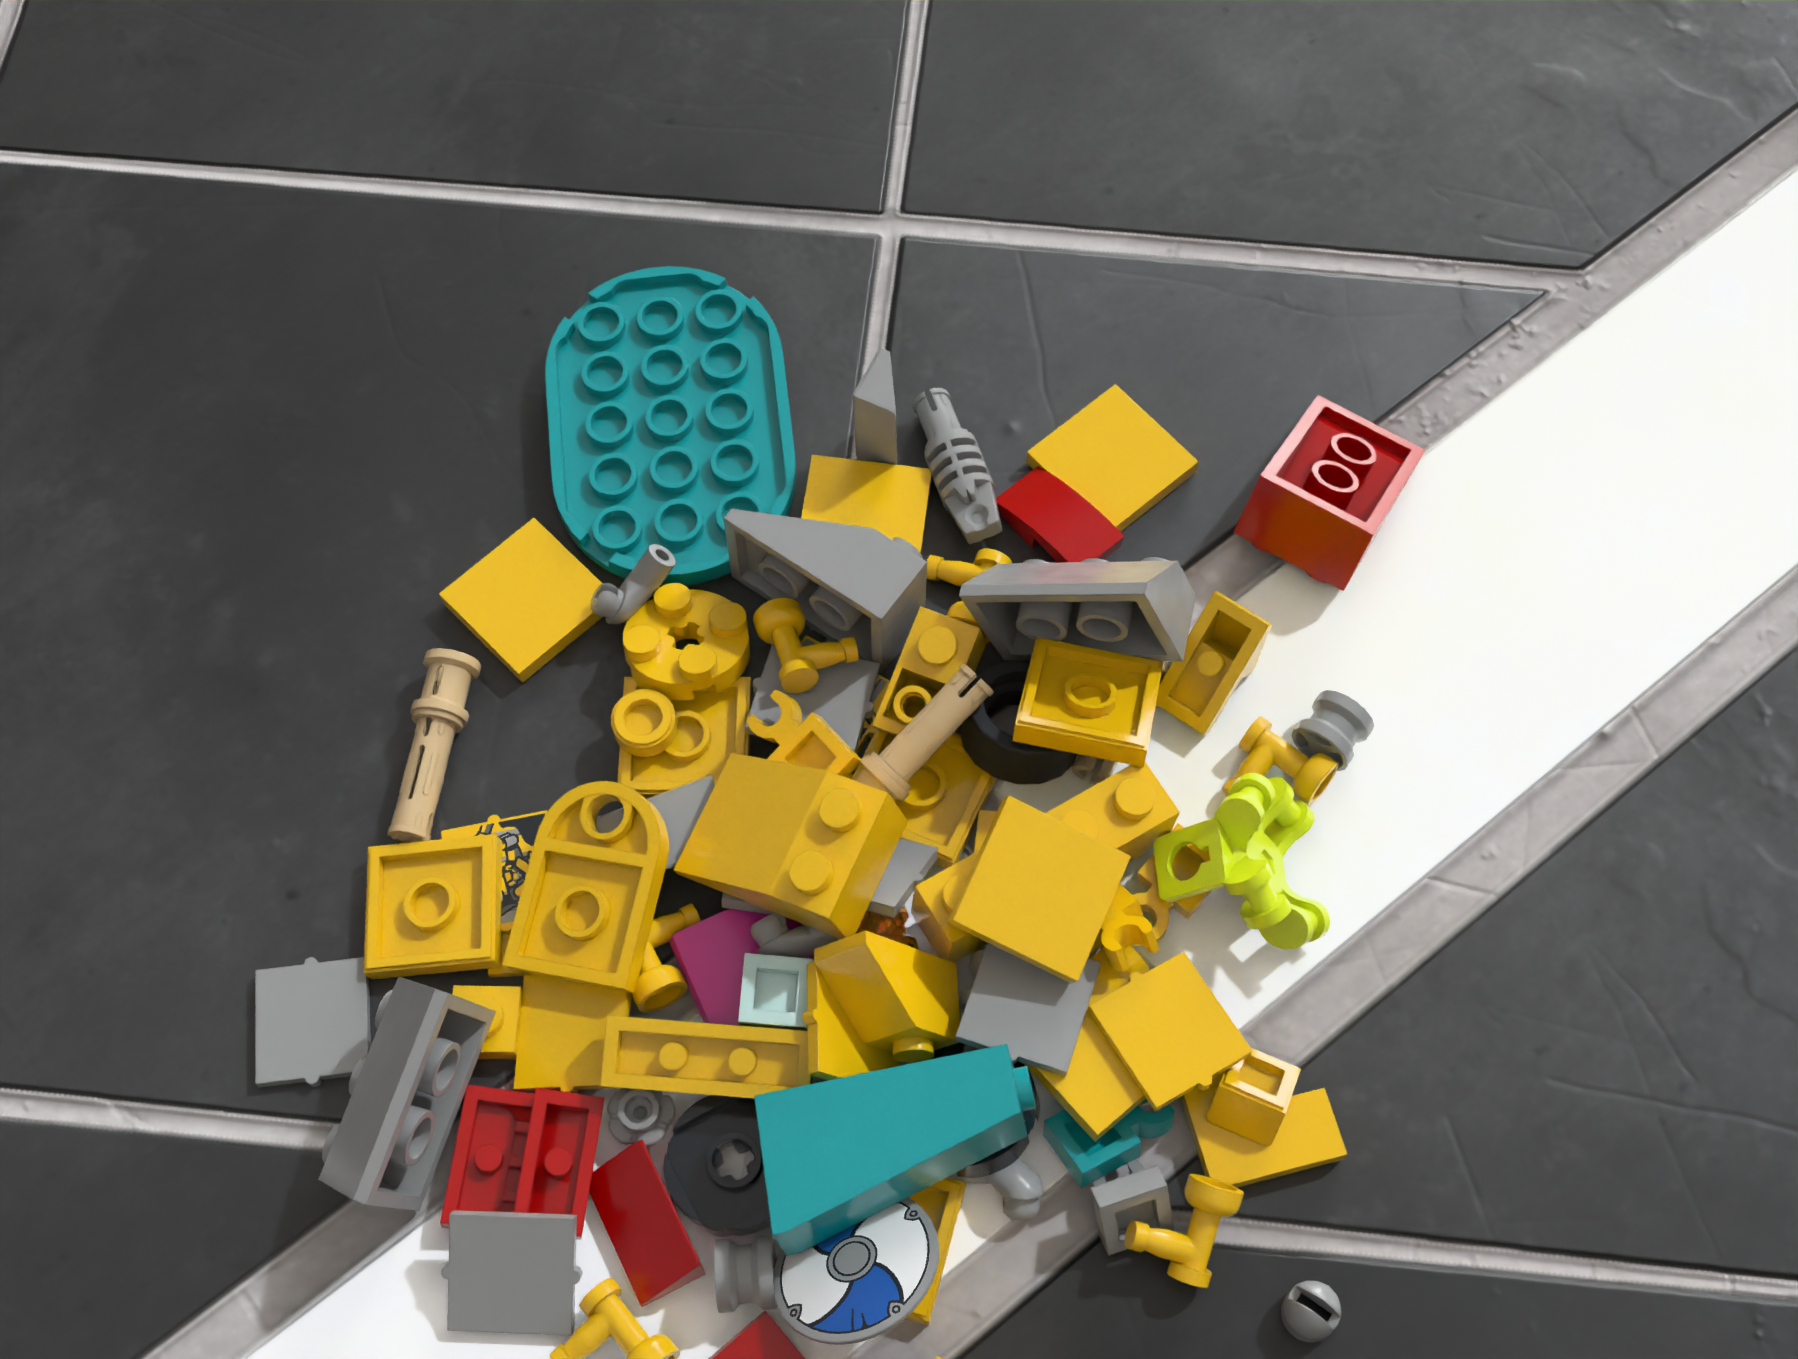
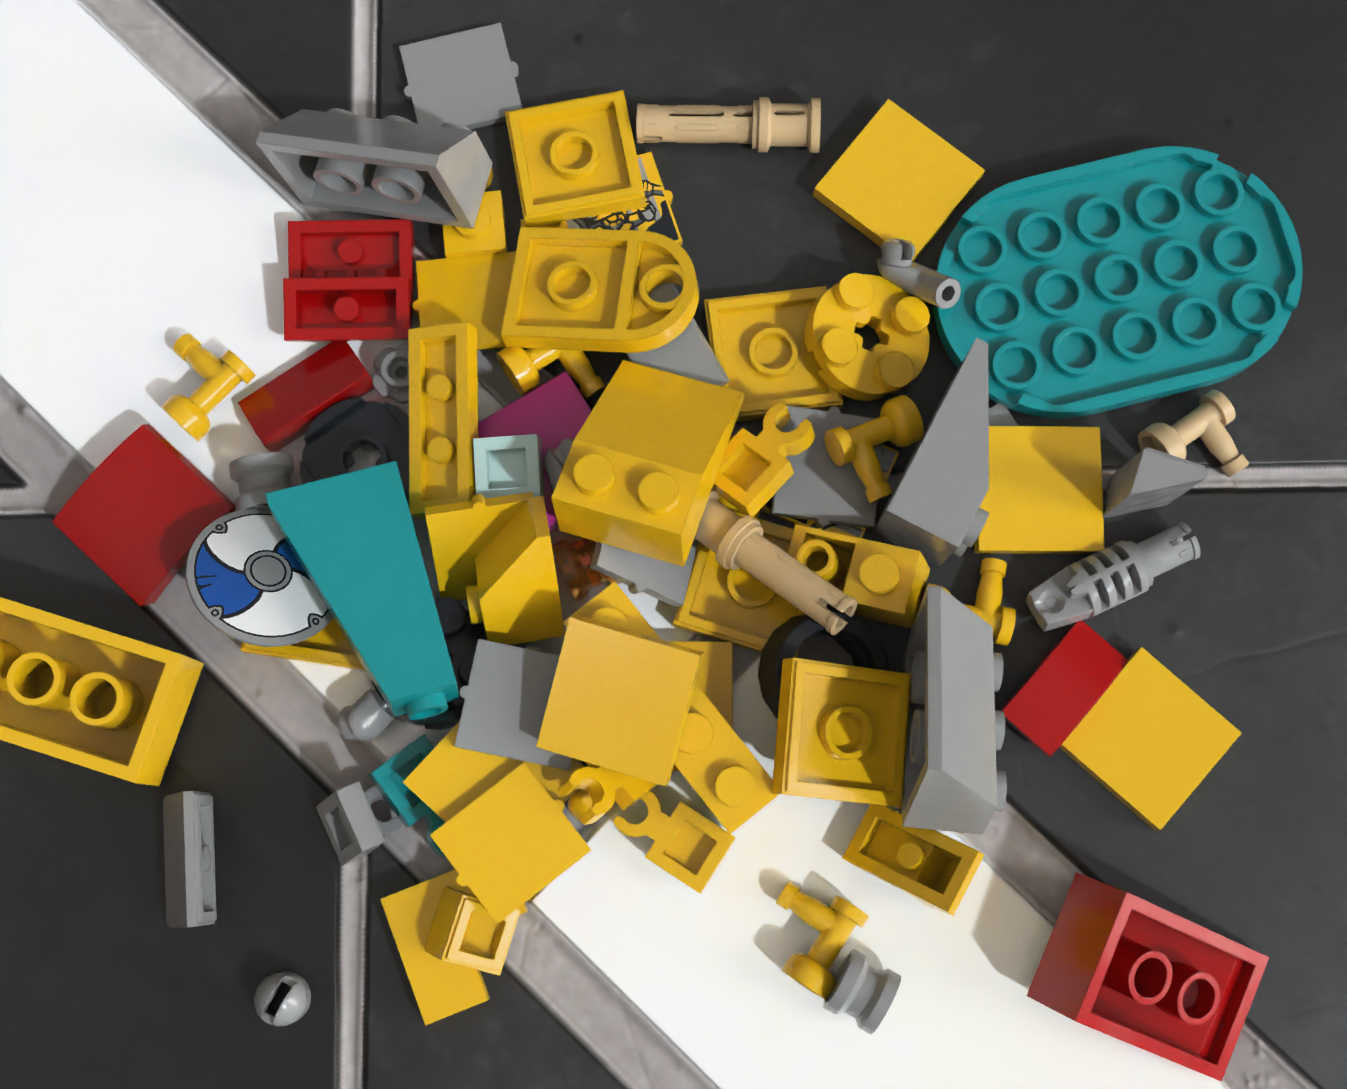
camera: 80 degrees right, 15 degrees up
light grey piece [441,1210,583,1336] -> none
yellow tile [611,689,678,757] -> none
yellow piece [1124,1174,1244,1288] -> none
neon yellow piece [1153,773,1330,950] -> none
none -> tan piece [1138,389,1249,477]

